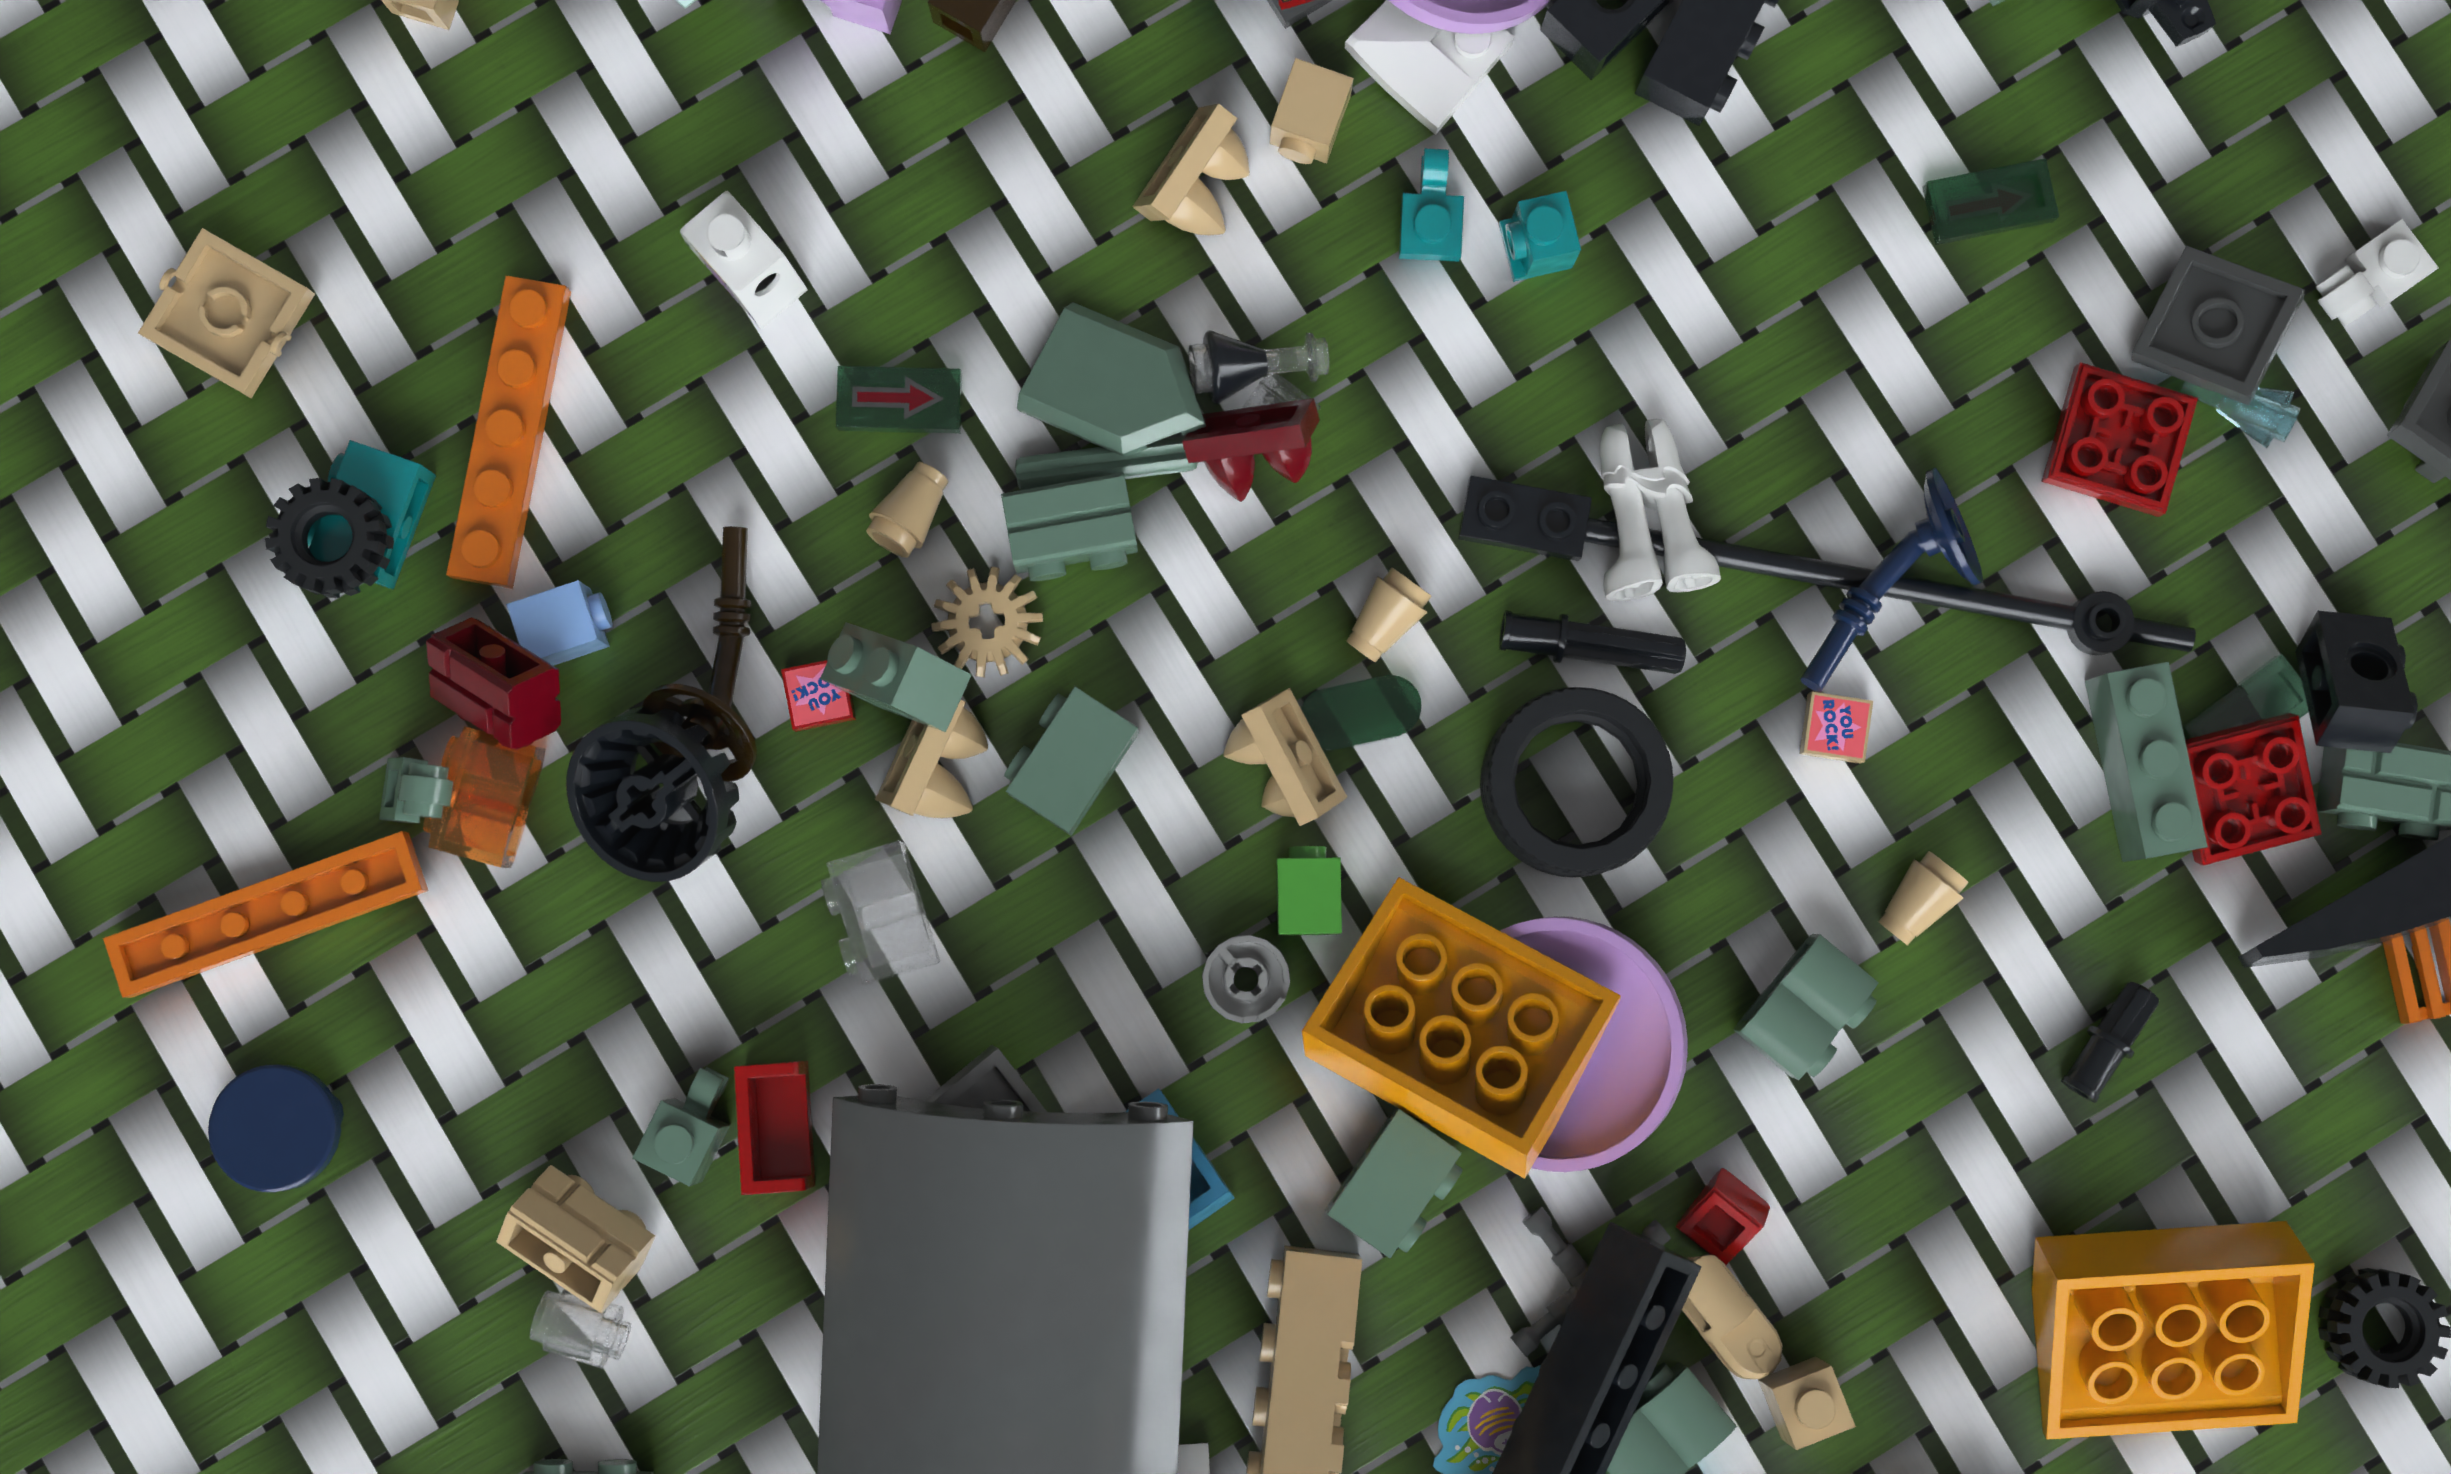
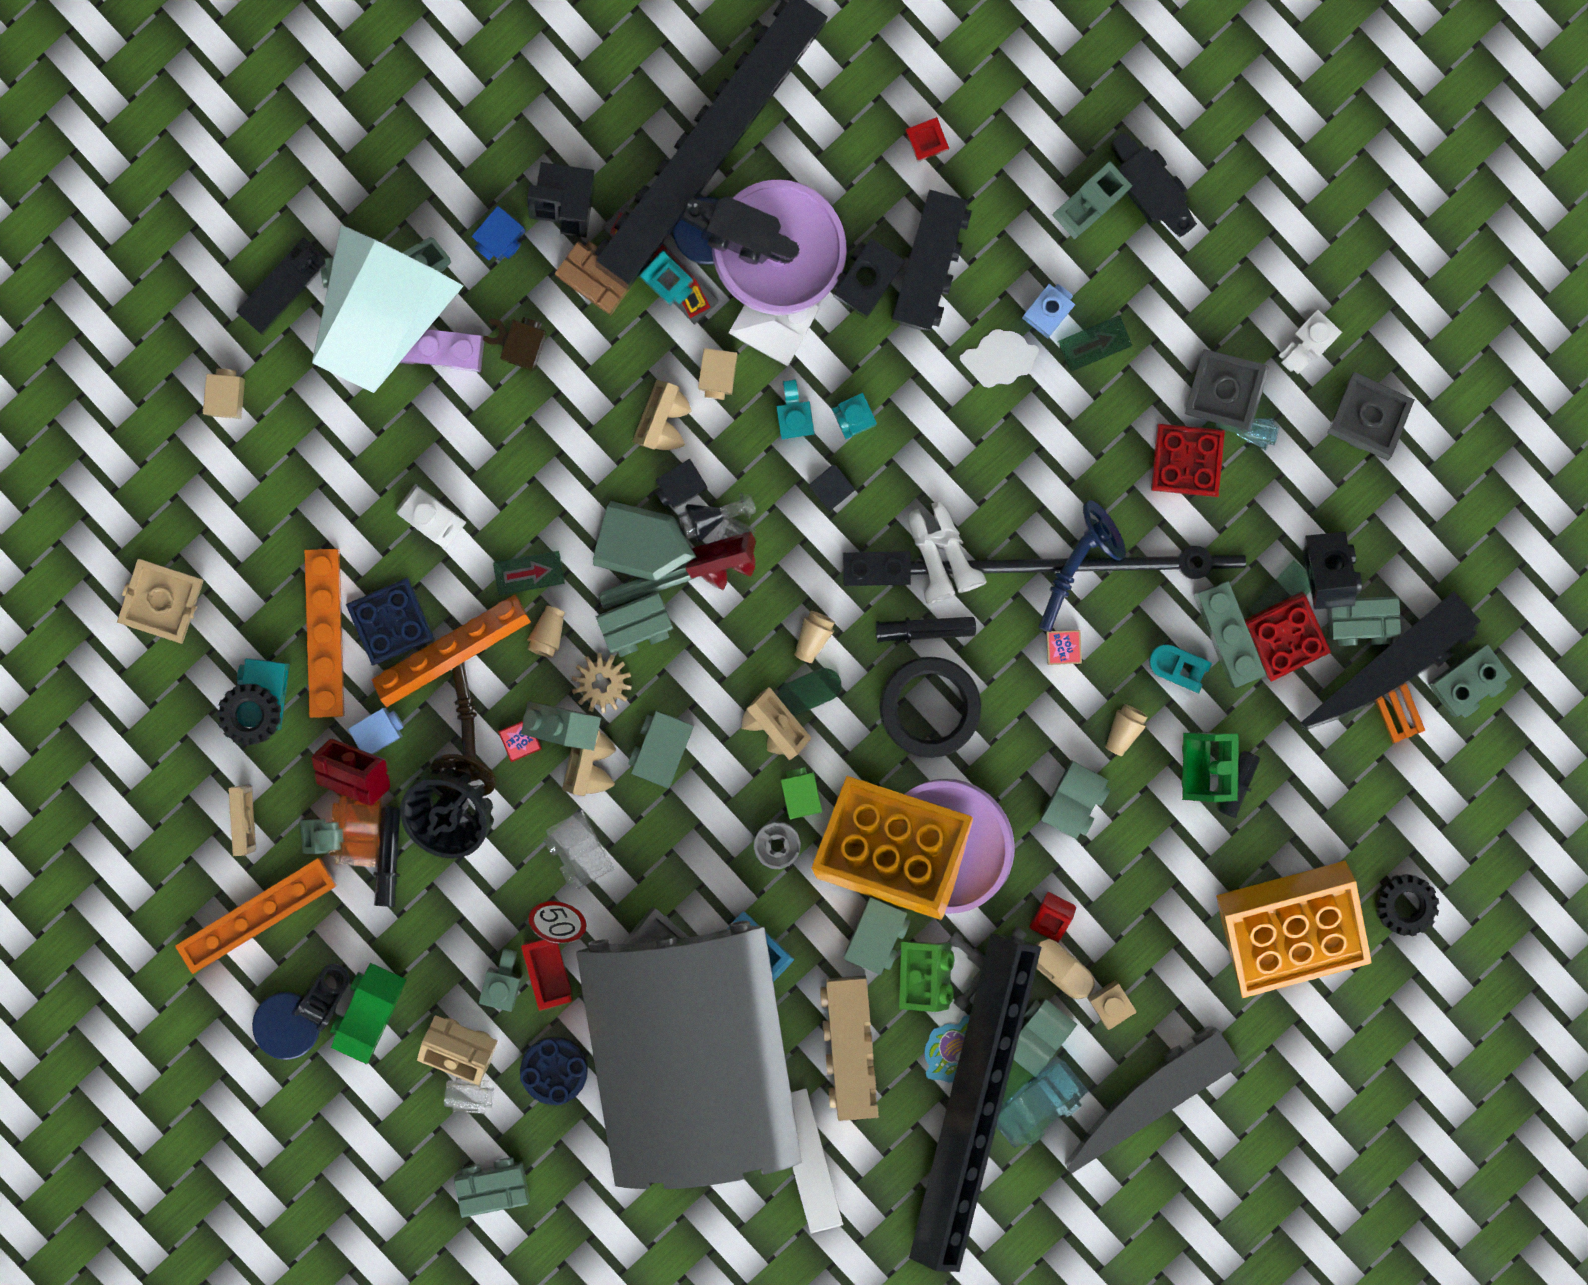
camera: 10 degrees left, 5 degrees up
none -> tan tile [228,785,256,856]
none -> black piece [292,964,350,1032]
none -> green brick [330,963,407,1064]
none -> dark blue tile [346,578,435,666]
none -> orange plate [371,594,531,708]
none -> black axle [373,806,400,907]
none -> dark blue tile [520,1037,588,1105]
none -> sticker [528,901,587,943]
none -> black brick [654,459,708,510]
none -> black slope [808,464,855,512]
none -> bright green bracket [899,941,955,1012]
none -> white sticker [960,329,1039,388]
none -> light blue brick [1022,284,1075,339]
none -> teal plate [1149,645,1212,694]
none -> green window [1181,732,1239,802]

